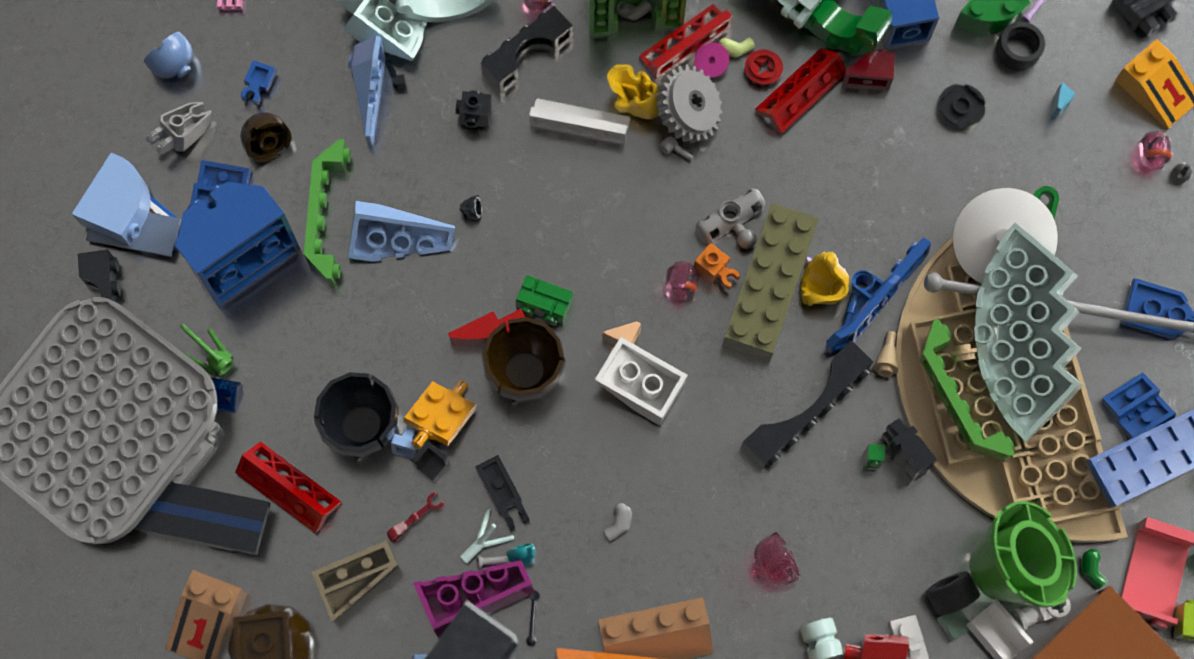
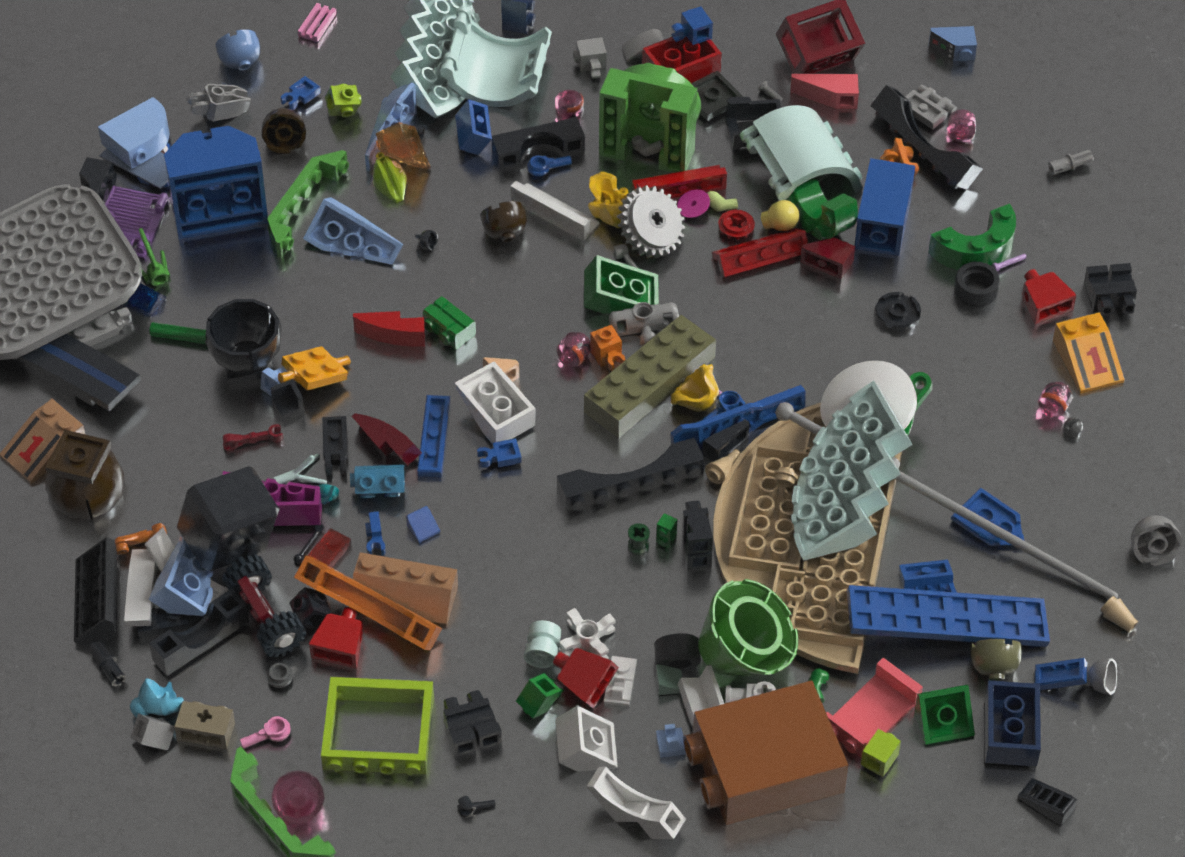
camera: 25 degrees right, 20 degrees down
red fence [235,441,341,533] -> none
dark tan wedge [312,540,398,622] -> none
black brick [455,90,492,128] -> none
dark brown plate [481,317,566,406] -> none
light grey arm [603,503,632,542] -> none
clear pink cylinder [752,531,801,586] -> none
bright green slope [920,318,1015,462] -> none
medium azure slope [1051,83,1076,119] -> none
none -> medium lavender window [105,186,171,258]
none -> green axle [149,322,206,344]
none -> clear red plate [308,528,351,567]
none -> lime brick [325,84,362,117]
none -> dark azure brick [350,465,405,498]
none -> dark red slope [351,413,422,466]
none -> blue plate [365,511,386,556]
none -> lime hat [373,152,407,203]
none -> clear orange slope [375,122,431,170]
none -> blue slope [406,506,440,543]
none -> blue tile [417,395,451,478]
none -> blue brick [455,99,492,155]
none -> blue plate [477,438,522,468]
none -> dark brown cylinder [480,201,527,243]
none -> blue plate [527,155,572,176]
none -> white pin [559,608,616,659]
none -> green slope [584,255,659,314]
none -> dark green bush [628,523,650,555]
none -> black slope [703,419,749,462]
none -> light yellow piece [761,200,799,231]
none -> red torso [1022,269,1076,324]

